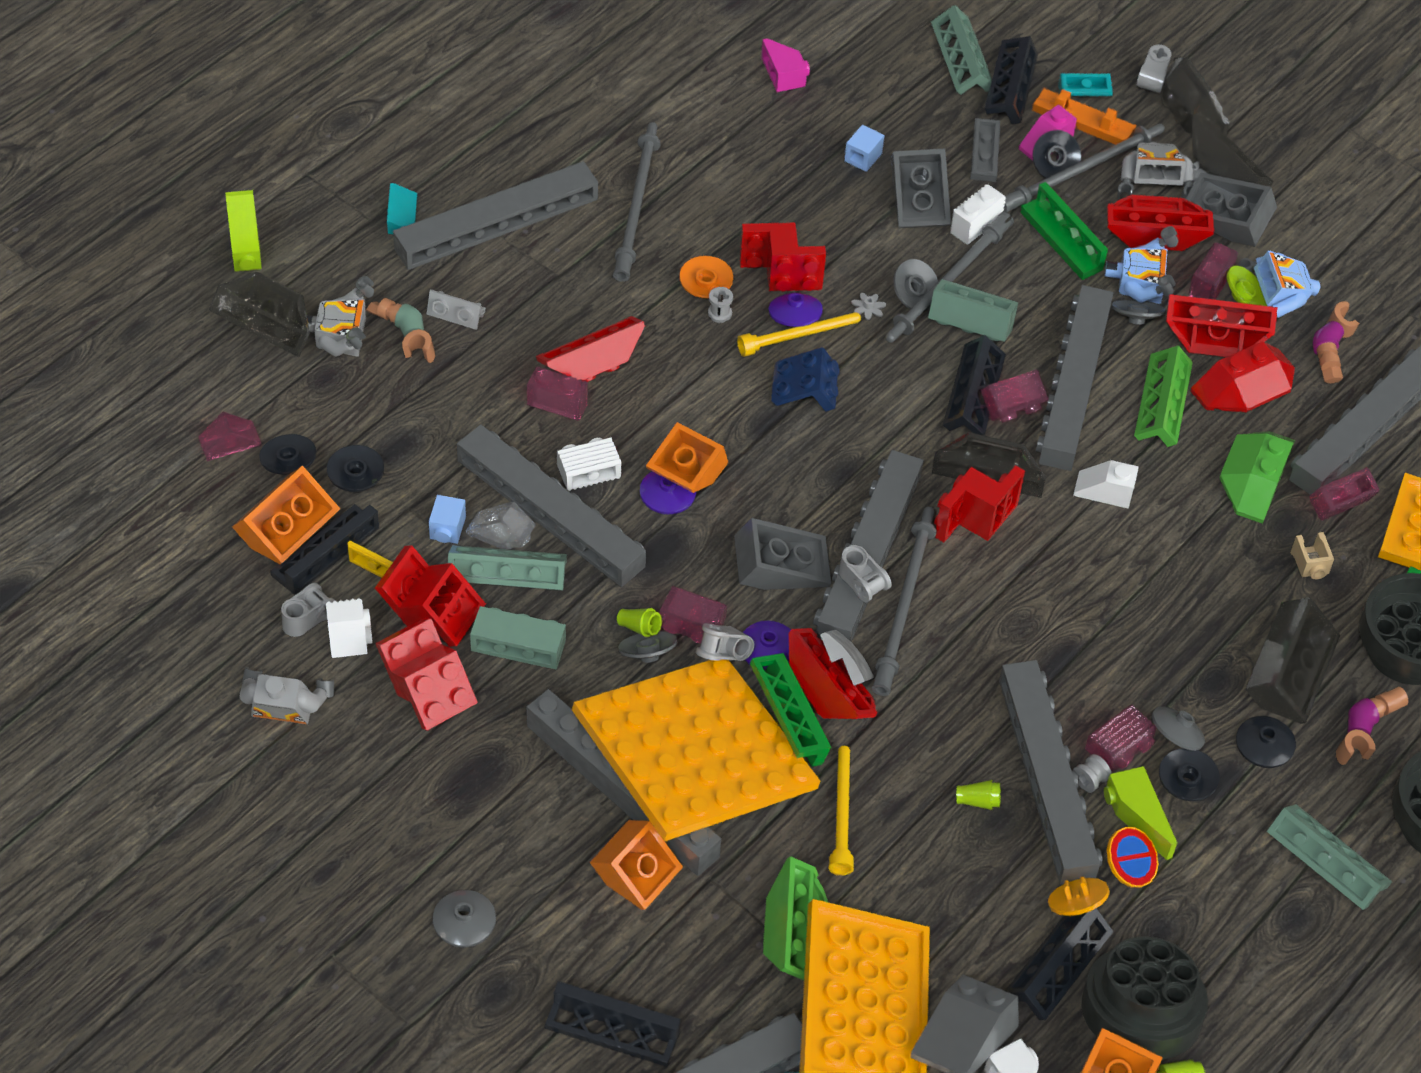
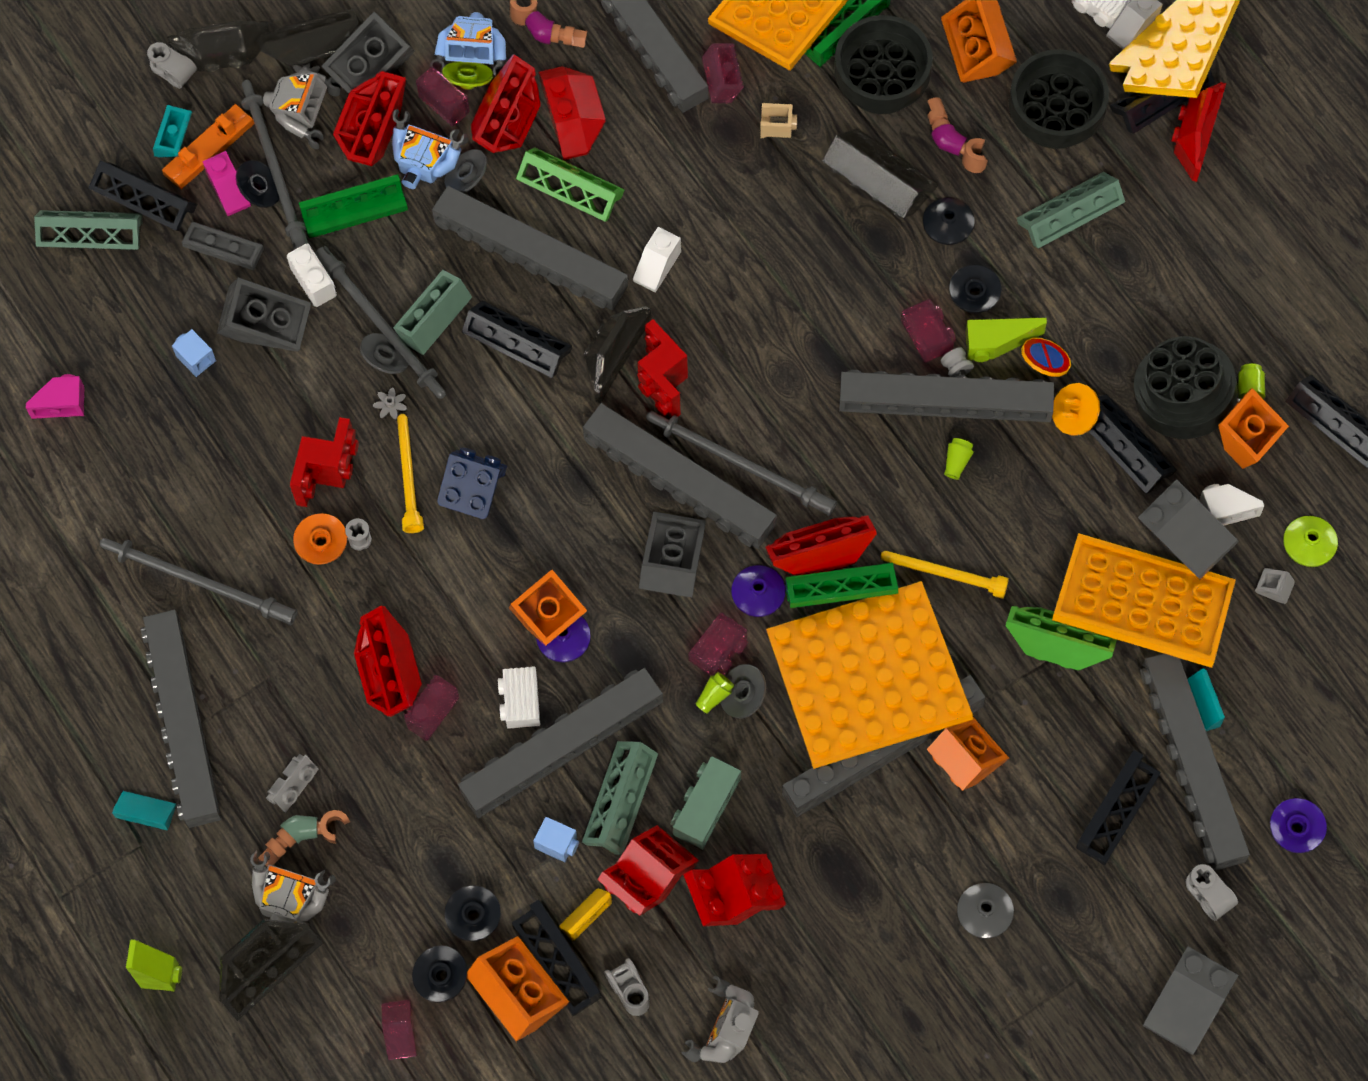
camera: 70 degrees left, 15 degrees up
white brick [326,598,372,658] -> none
clear slope [465,501,536,549] -> none
light grey piece [696,623,754,661] -> none
dark purple dish [769,293,823,327] -> none
light grey slope [820,630,874,686] -> none
light grey piece [839,545,891,603] -> none
clear pink brick [981,370,1048,423] -> none
dark grey dish [1152,706,1205,751] -> none
bright green wedge [1220,431,1295,524] -> none

